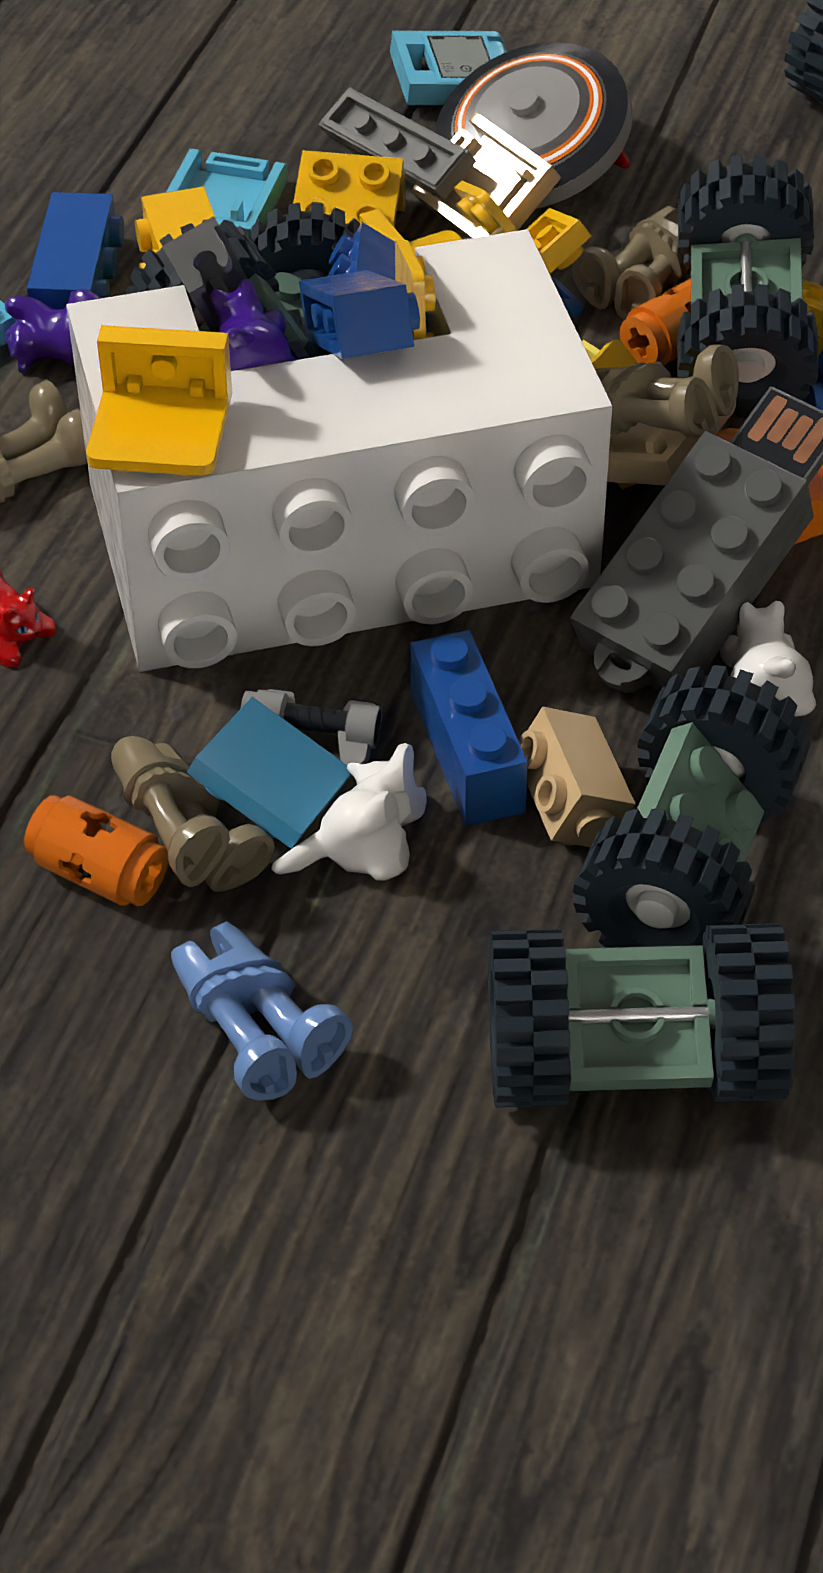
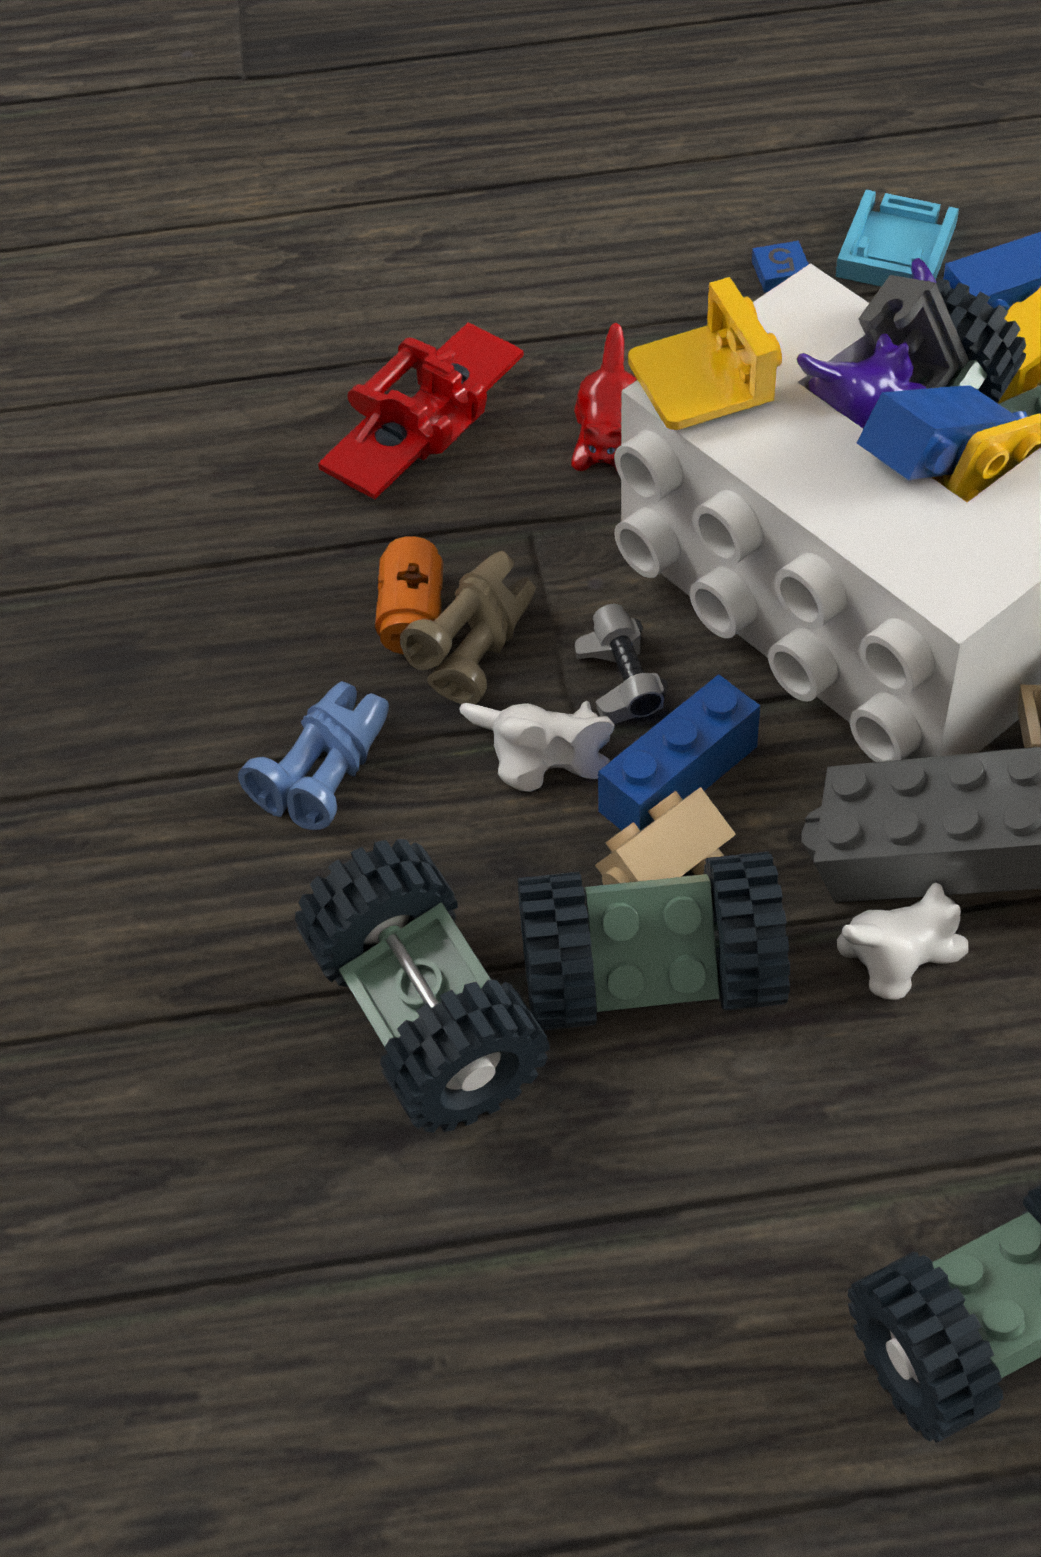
camera: 65 degrees right, 5 degrees up
dark azure tile [187,697,351,849] -> none

